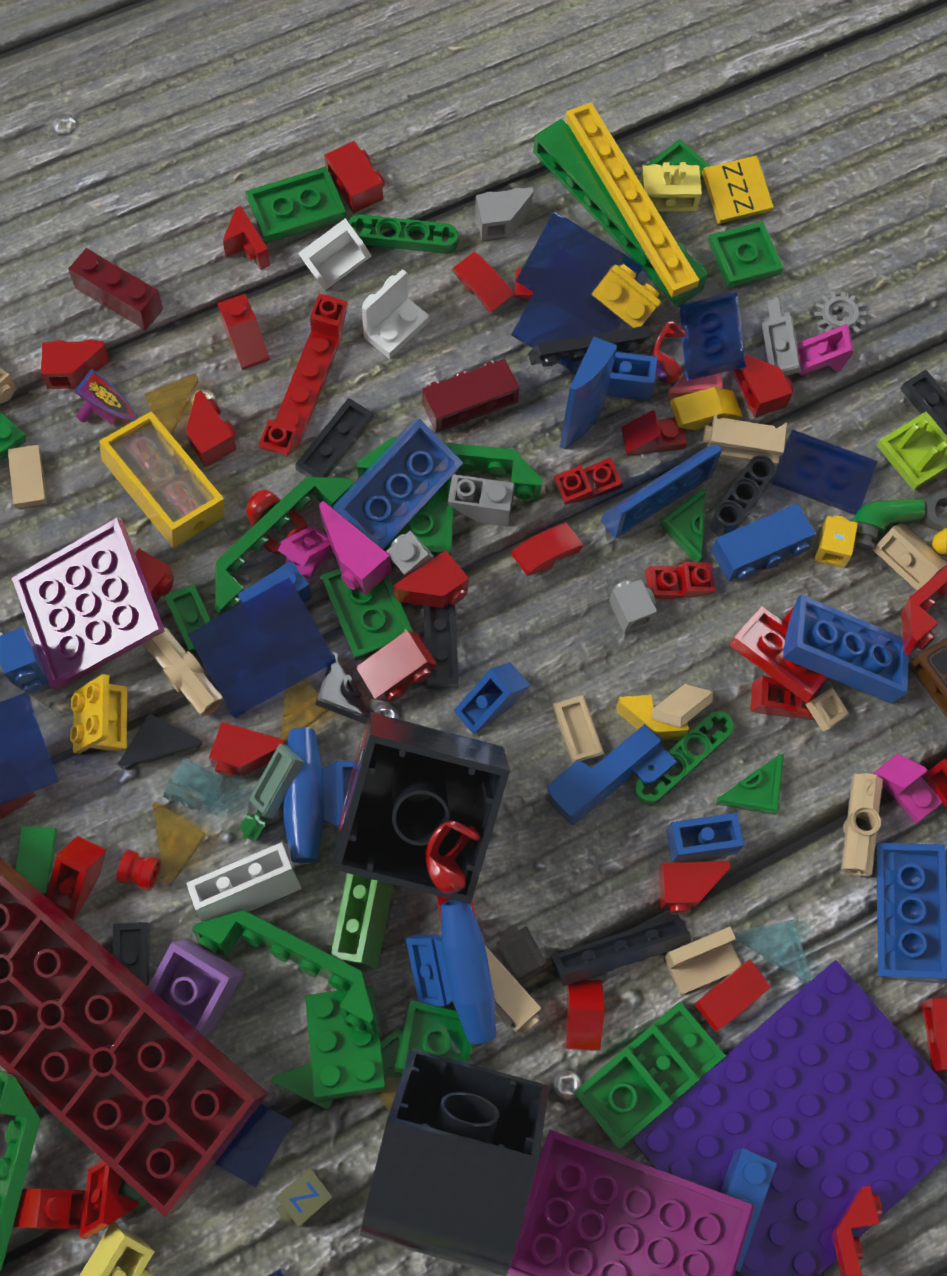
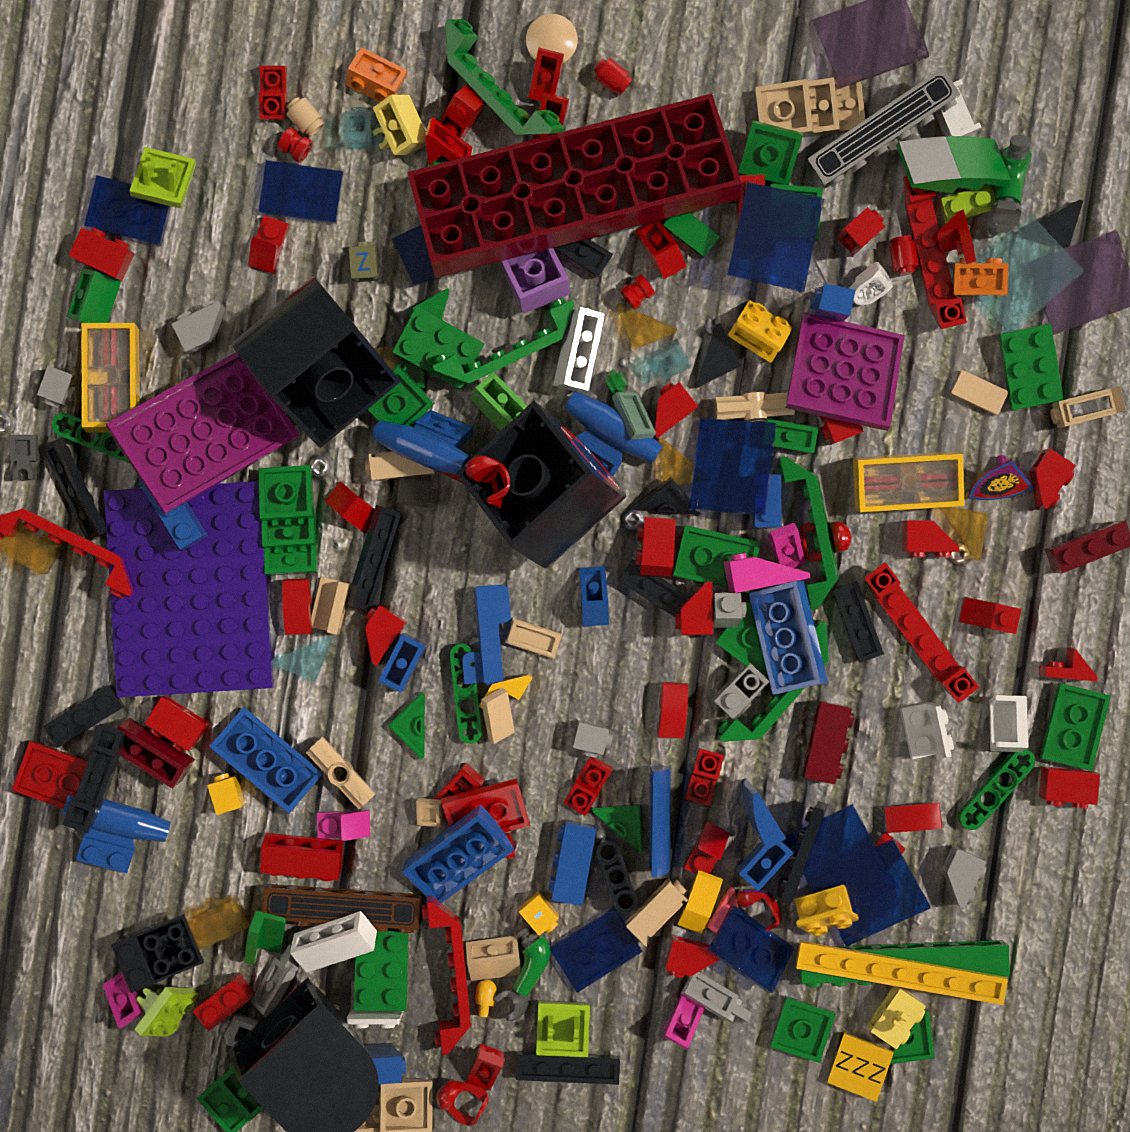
camera: 130 degrees right, 20 degrees up
light grey gear [814,291,867,334] -> none

